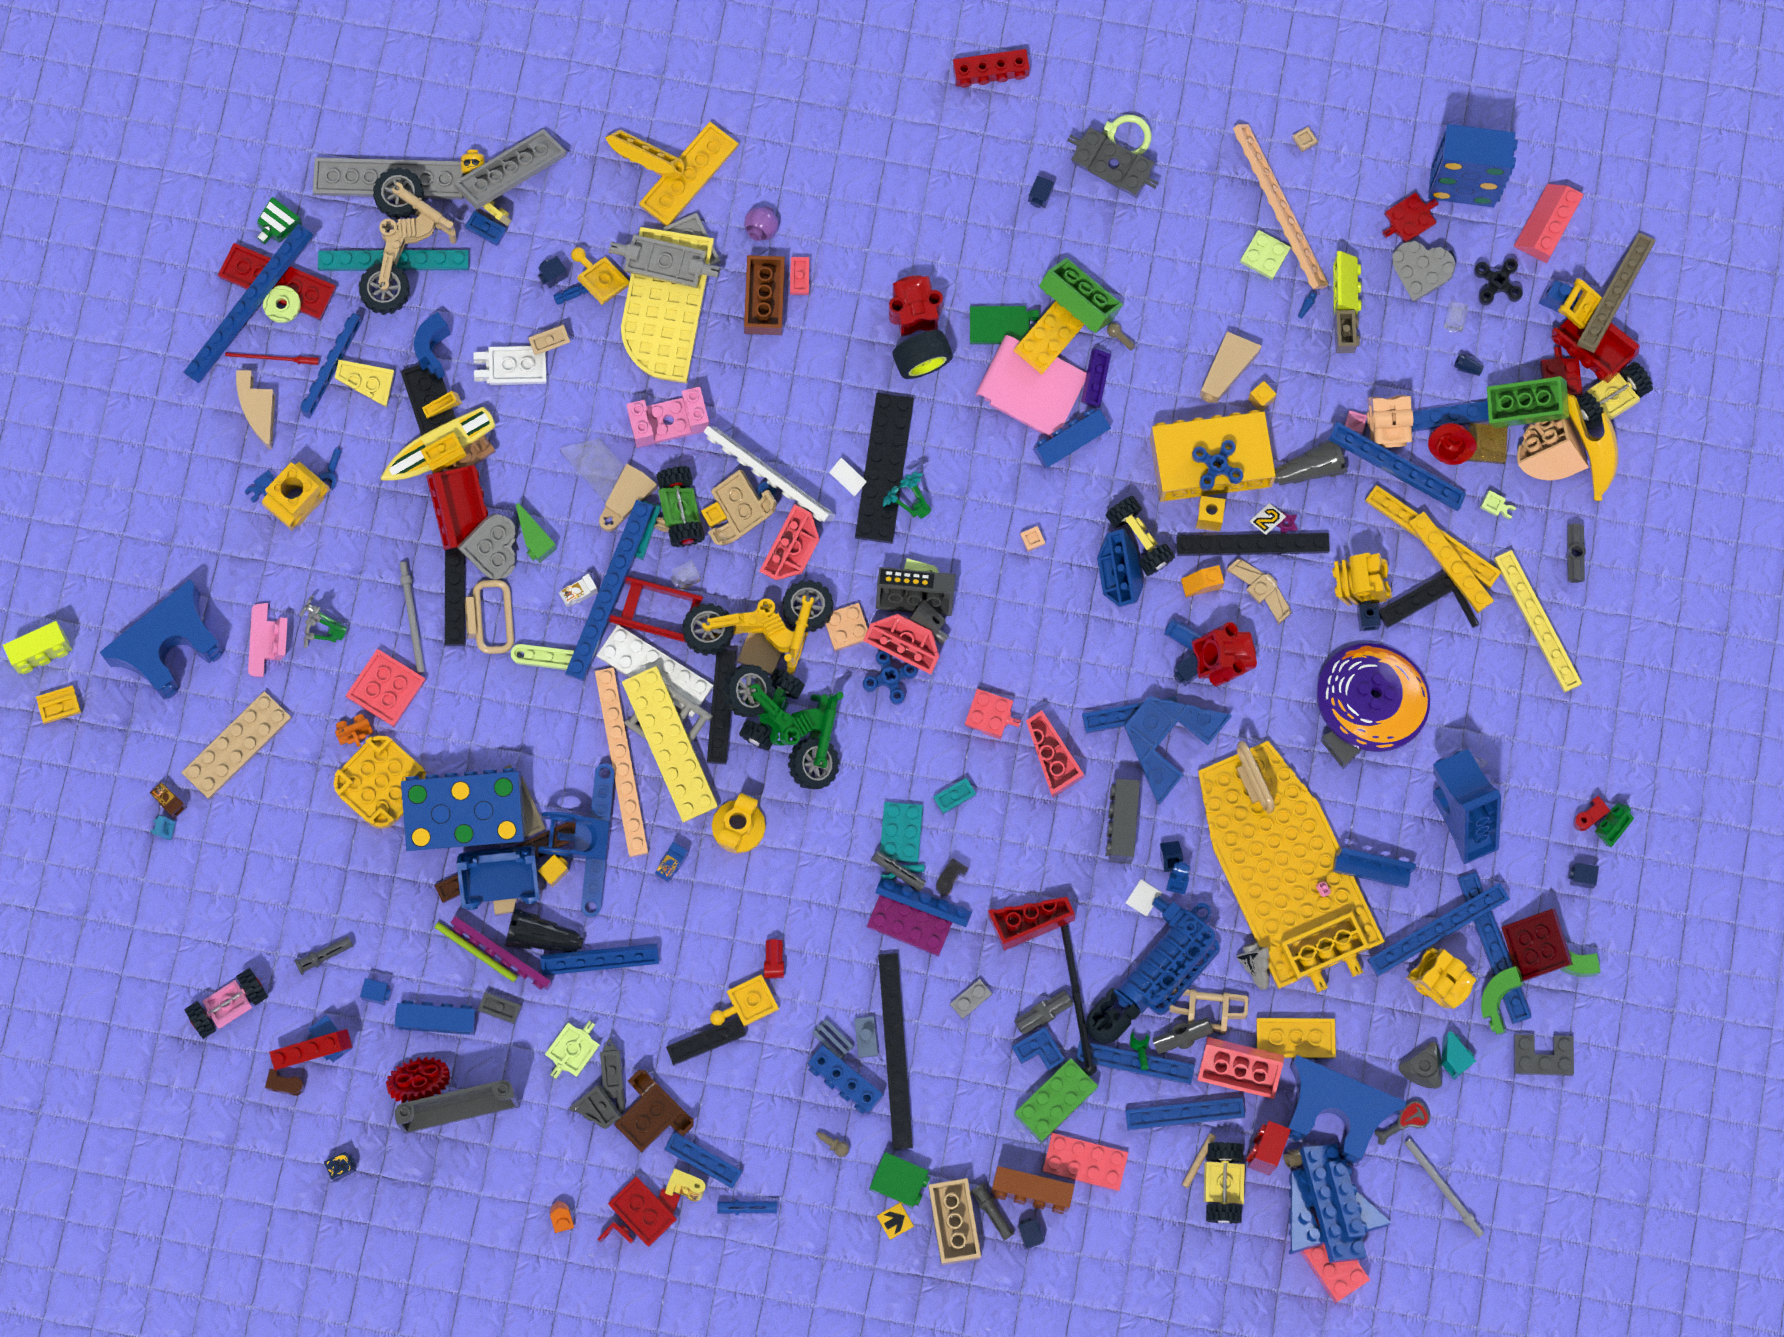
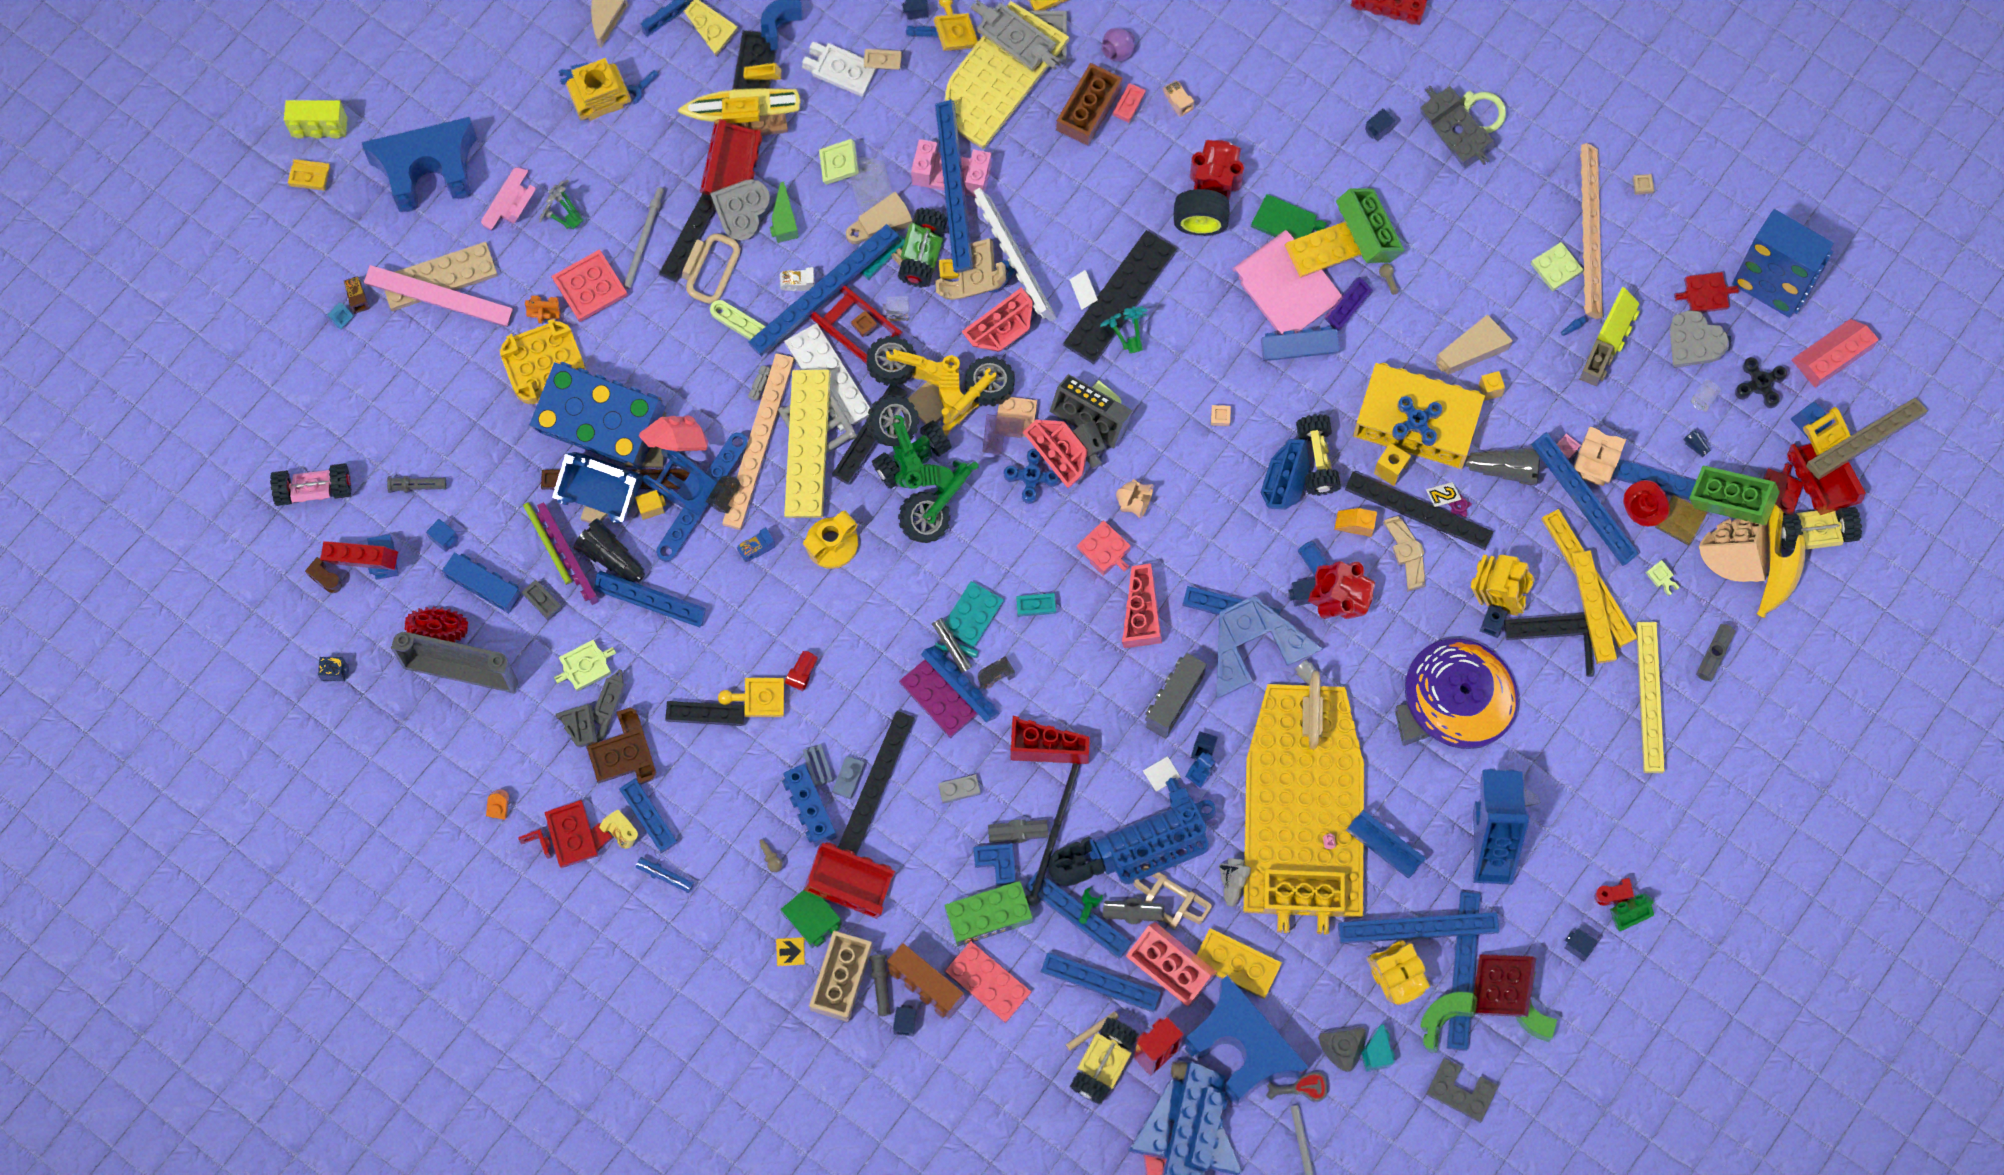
camera: 30 degrees right, 5 degrees down
none -> bright pink tile [364,265,513,327]
none -> coral wedge [639,415,709,451]
none -> clear smoke leg [706,476,740,514]
none -> light grey axle [748,365,771,401]
none -> red panel [803,842,895,919]
none -> yellowish green plate [819,139,859,185]
none -> dark orange tile [851,311,877,337]
none -> blue plate [935,99,974,273]
none -> clear purple plate [982,414,1025,454]
none -> light nougat helmet [1116,479,1154,519]
none -> light nougat leg [1163,80,1194,117]
none -> light grey cone [1295,659,1322,685]

